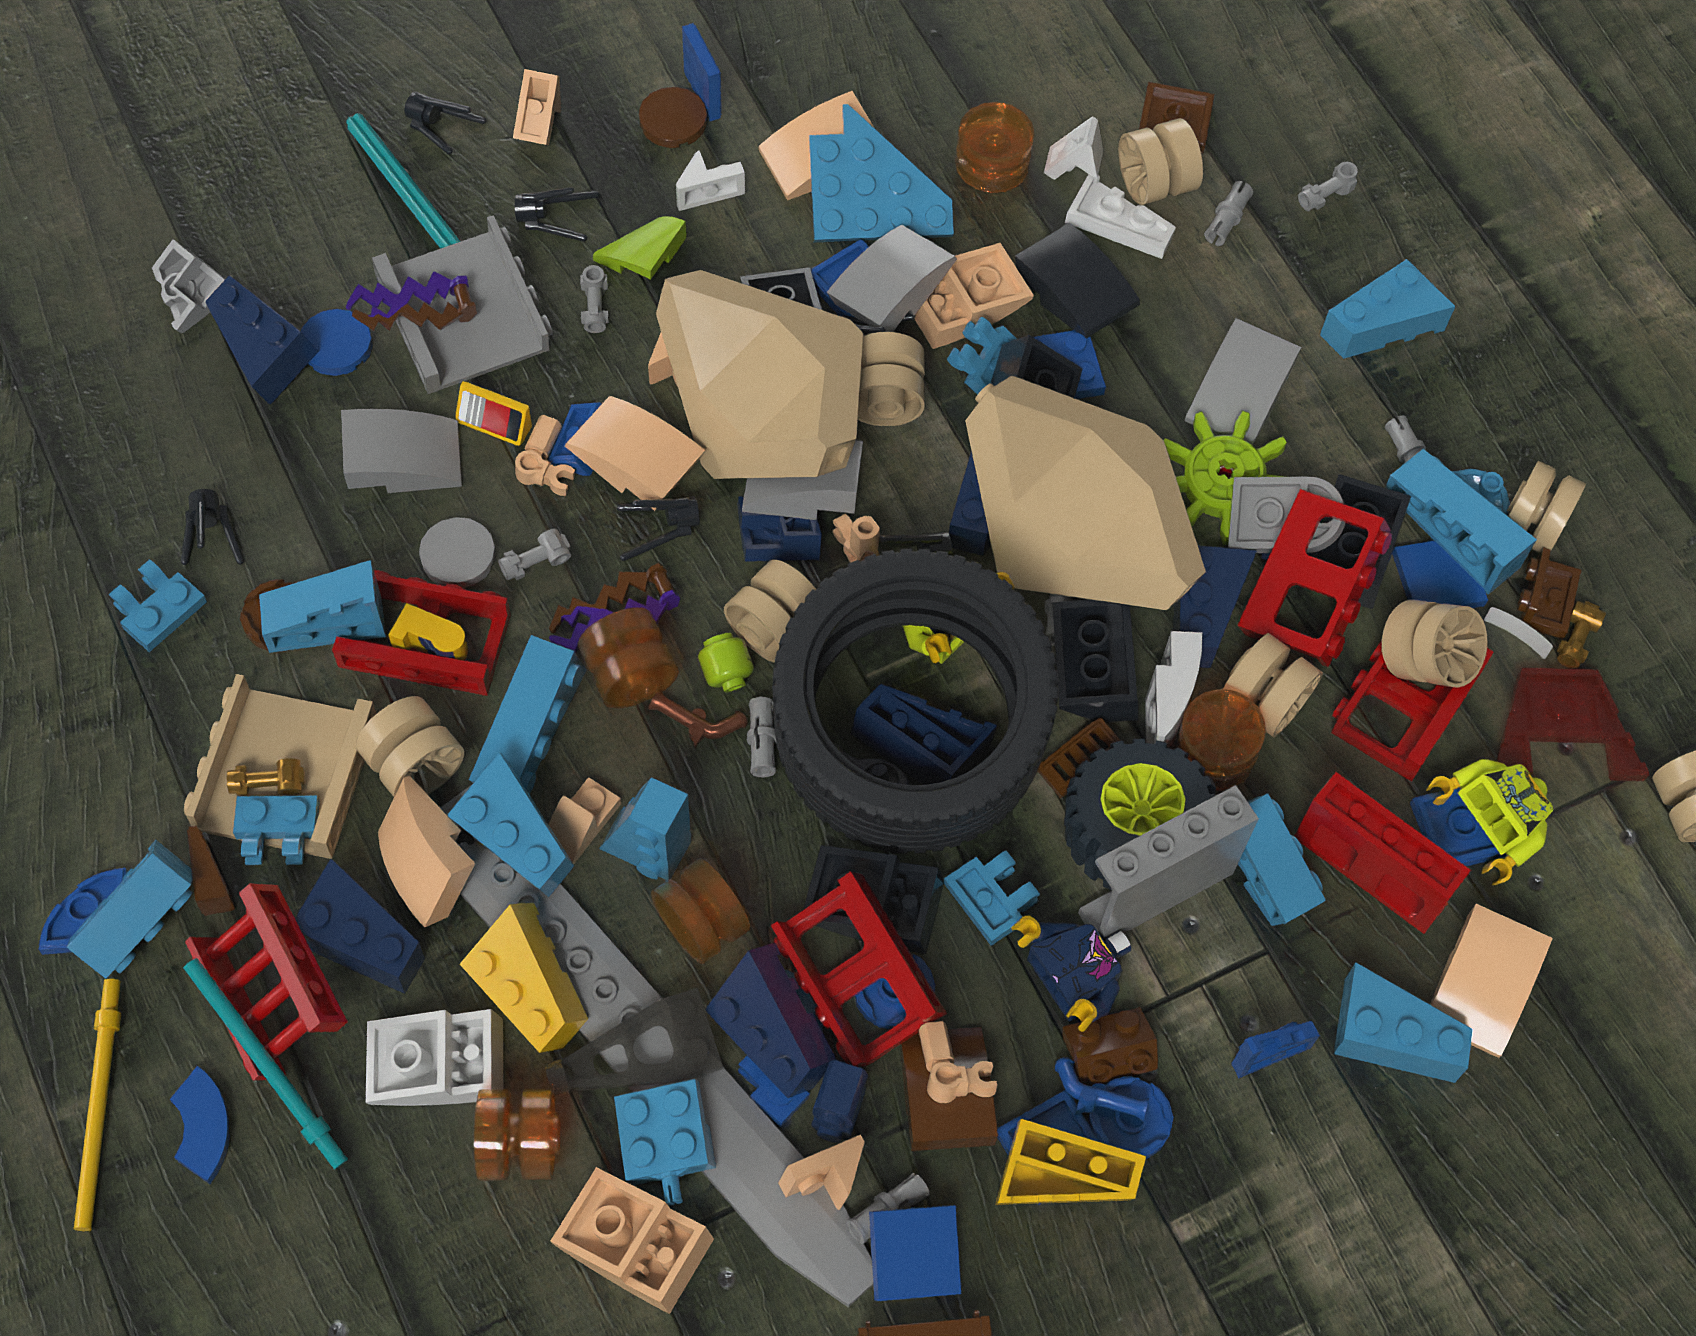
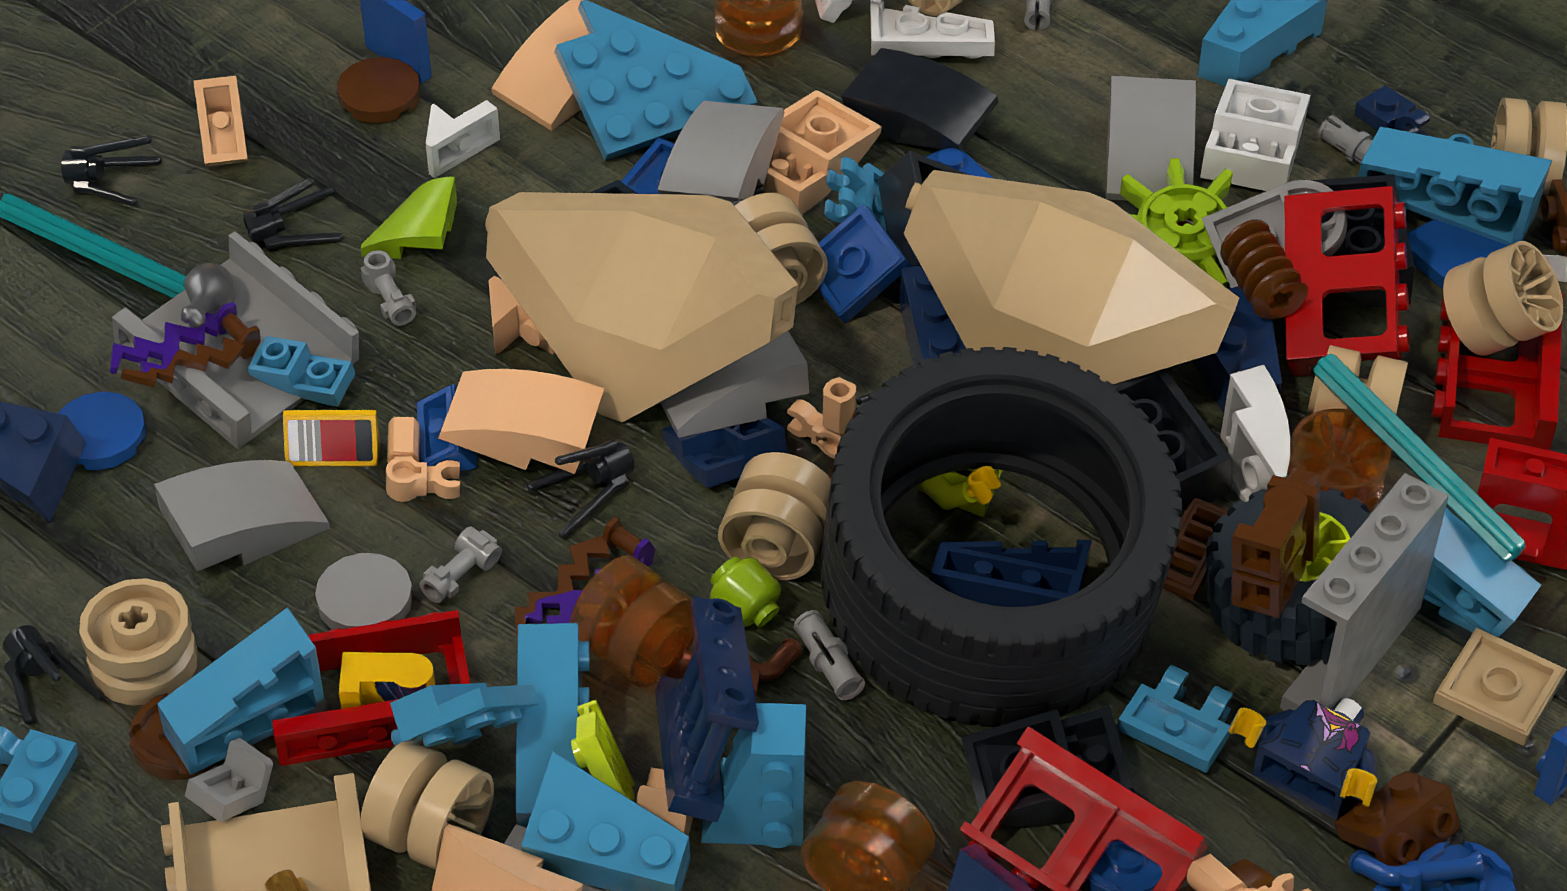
camera: 20 degrees left, 15 degrees down
none -> tan wheel [79,578,198,706]
none -> flat silver piece [181,263,235,329]
none -> light grey bracket [185,738,273,822]
none -> dark azure slope [247,336,356,407]
none -> dark azure plate [390,683,539,748]
none -> neon yellow plate [571,700,635,802]
none -> dark blue fence [655,596,759,822]
none -> blue tile [818,203,912,323]
none -> white slope [1200,79,1311,191]
none -> reddish brown piece [1220,219,1308,320]
none -> reddish brown hips [1232,468,1321,618]
none -> teal axle [1314,353,1526,562]
none -> dark blue plate [1355,85,1430,136]
none -> tan tile [1433,627,1567,746]

